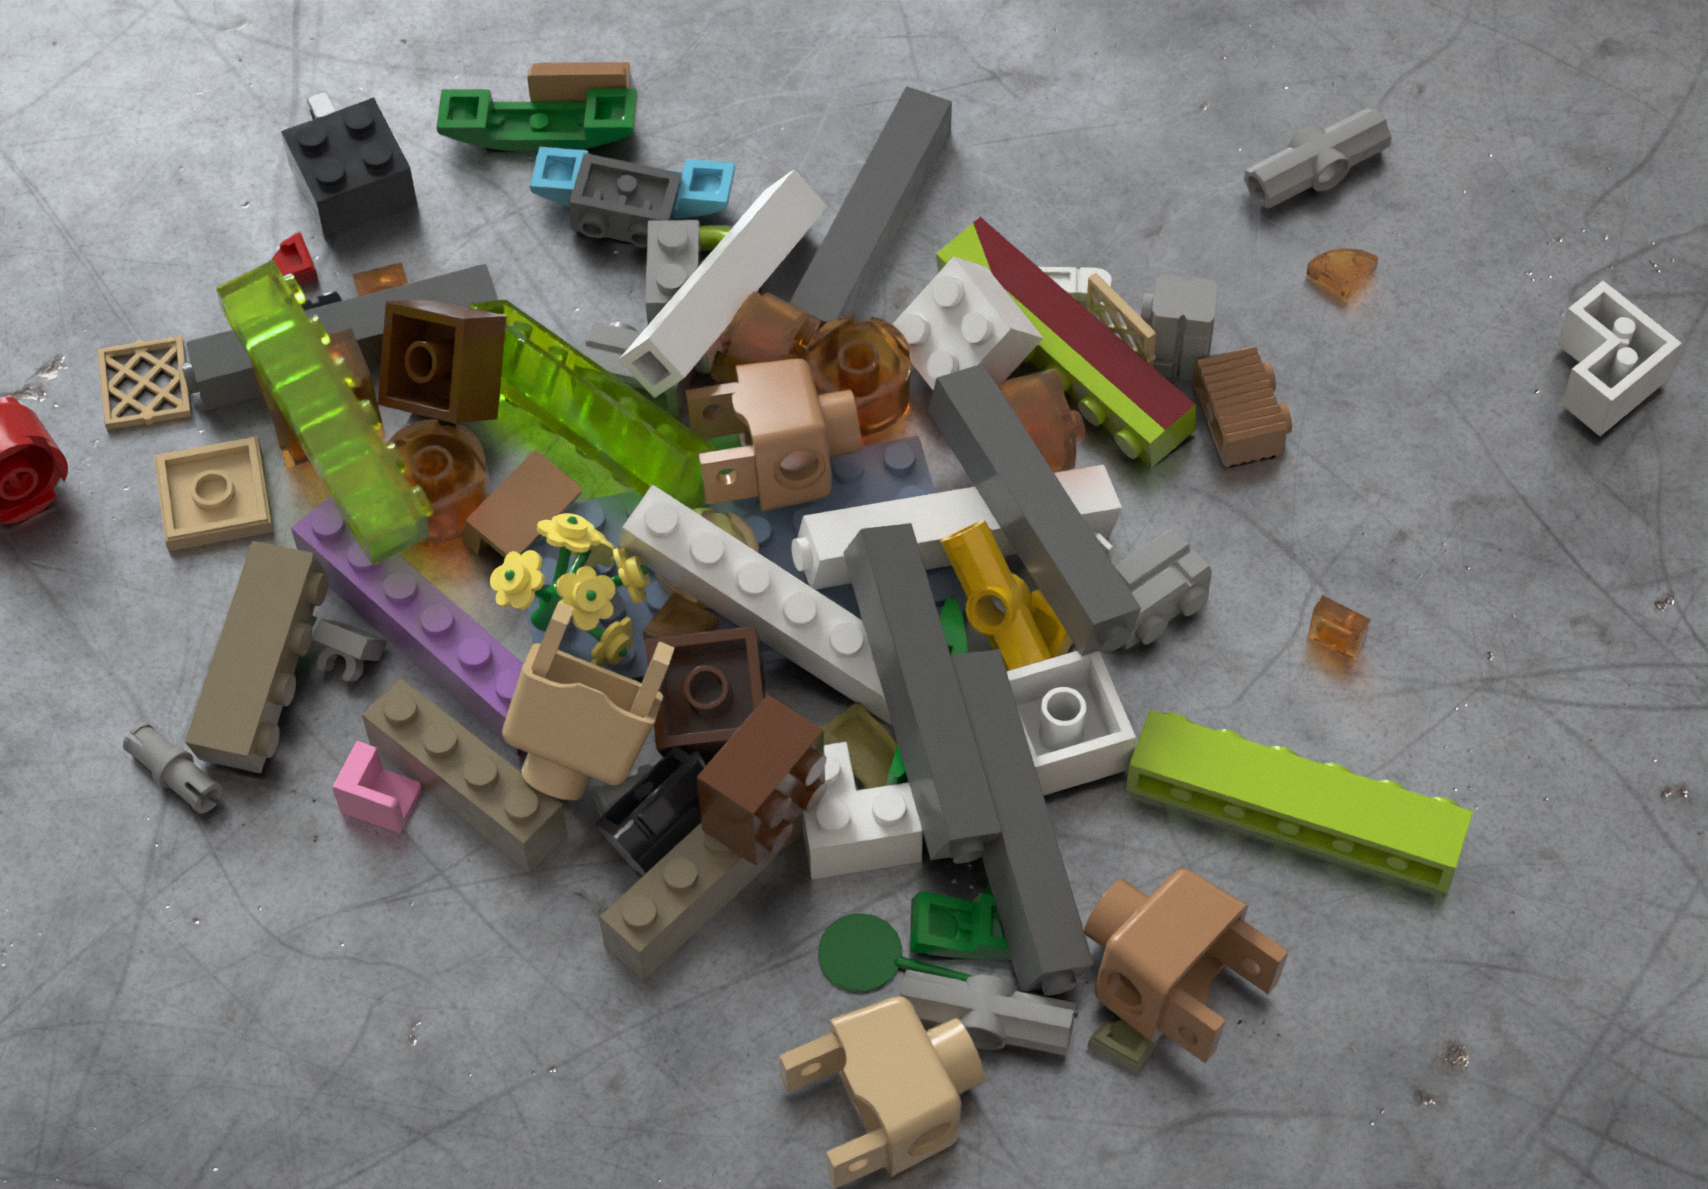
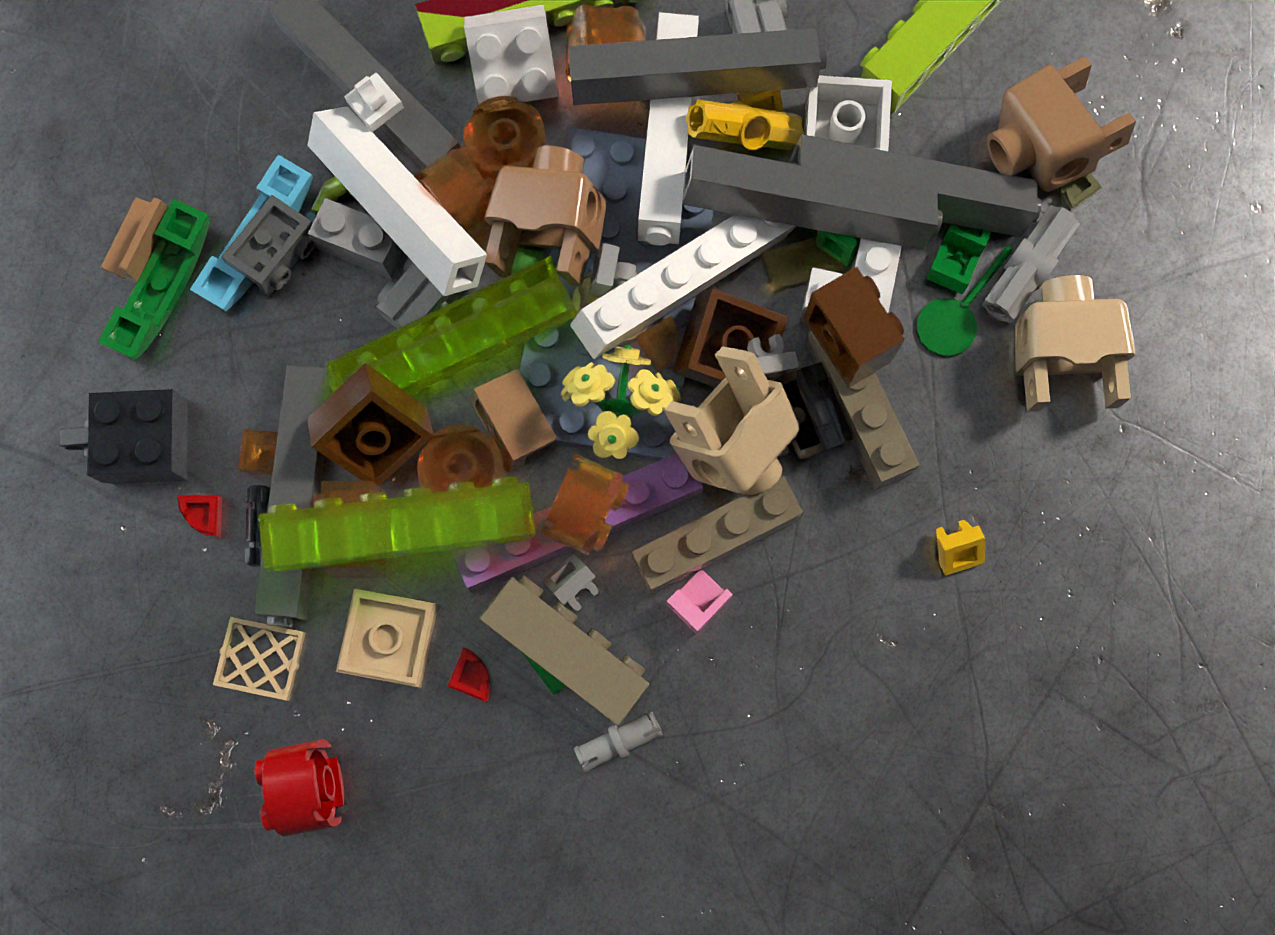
camera: 65 degrees left, 20 degrees up
none -> white tile [344,72,404,132]
none -> red tile [447,647,491,703]
none -> clear orange brick [540,454,630,555]
none -> light grey tile [588,243,636,297]
none -> light grey tile [747,334,799,379]
none -> yellow tile [936,520,985,576]

